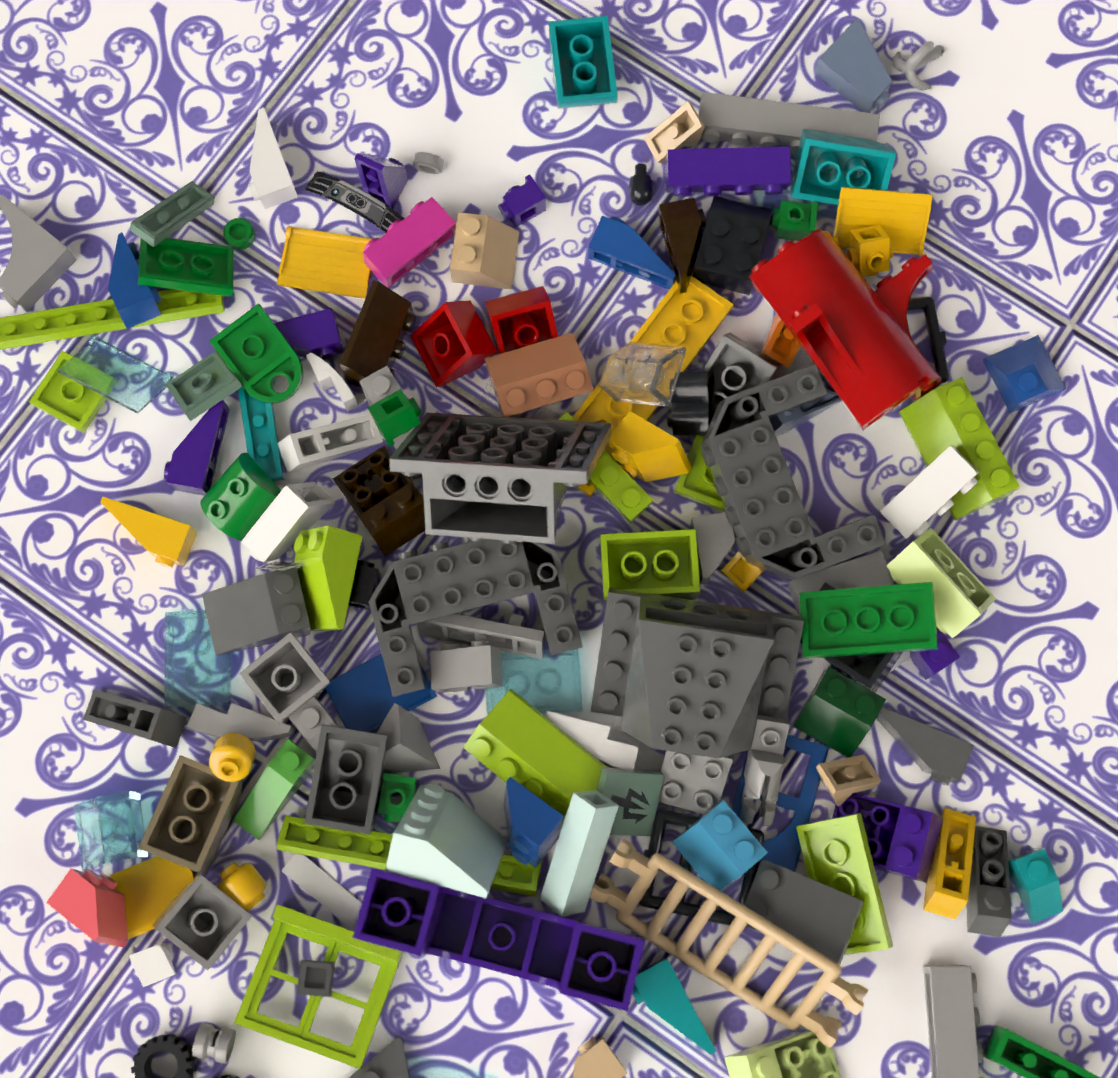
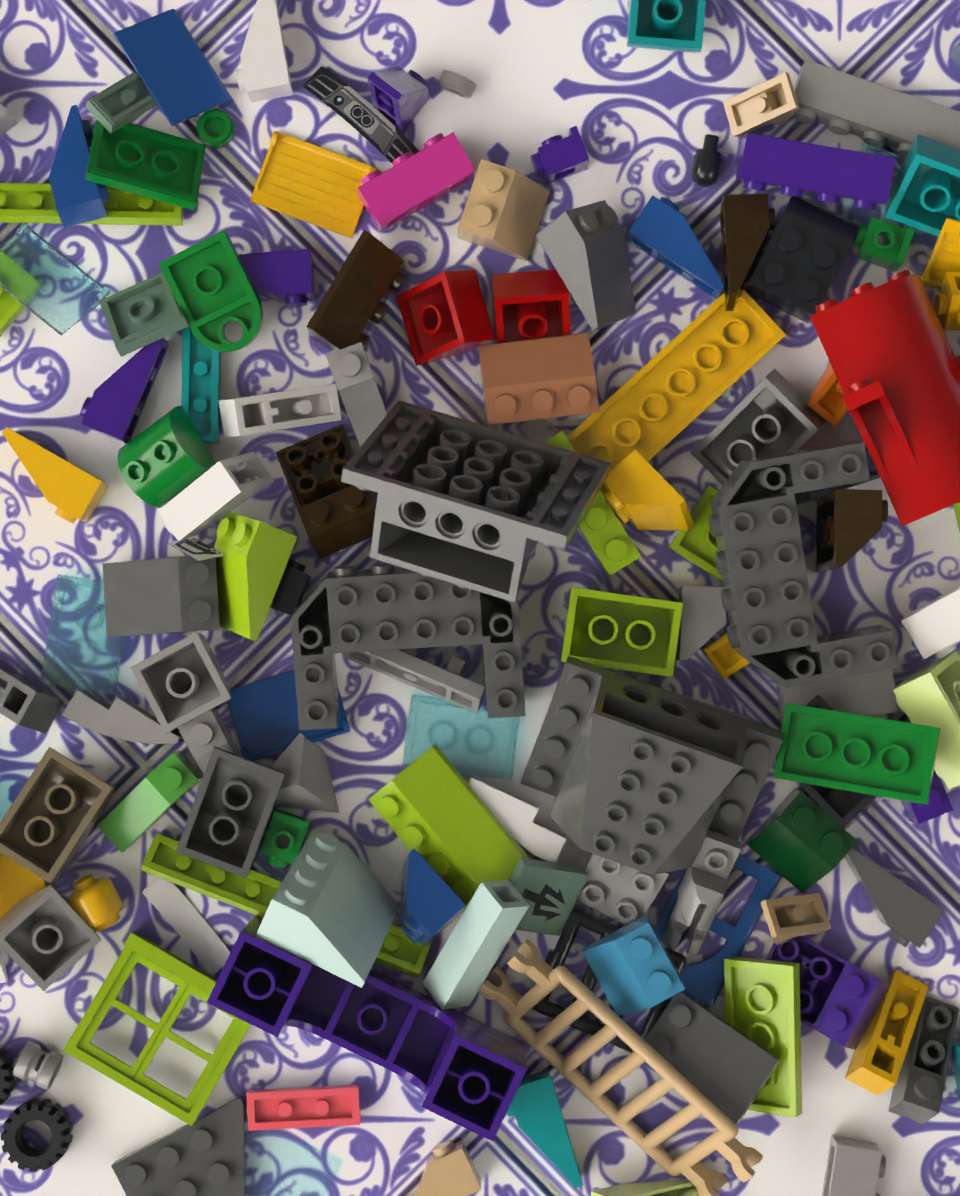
camera: 15 degrees right, 10 degrees up
yellow head [209,732,255,782] -> none
dark grey tile [297,959,335,997] -> none
white slope [306,353,359,412] -> none
green brick [367,389,422,447] -> none
light grey piece [430,641,503,693] -> none
clear slope [599,342,686,407] -> none
black brick [666,371,715,435] -> none
none -> blue piece [113,9,233,126]
none -> coral plate [246,1084,361,1131]
none -> dark grey slope [536,200,636,331]
none -> dark brown slope [815,489,888,573]

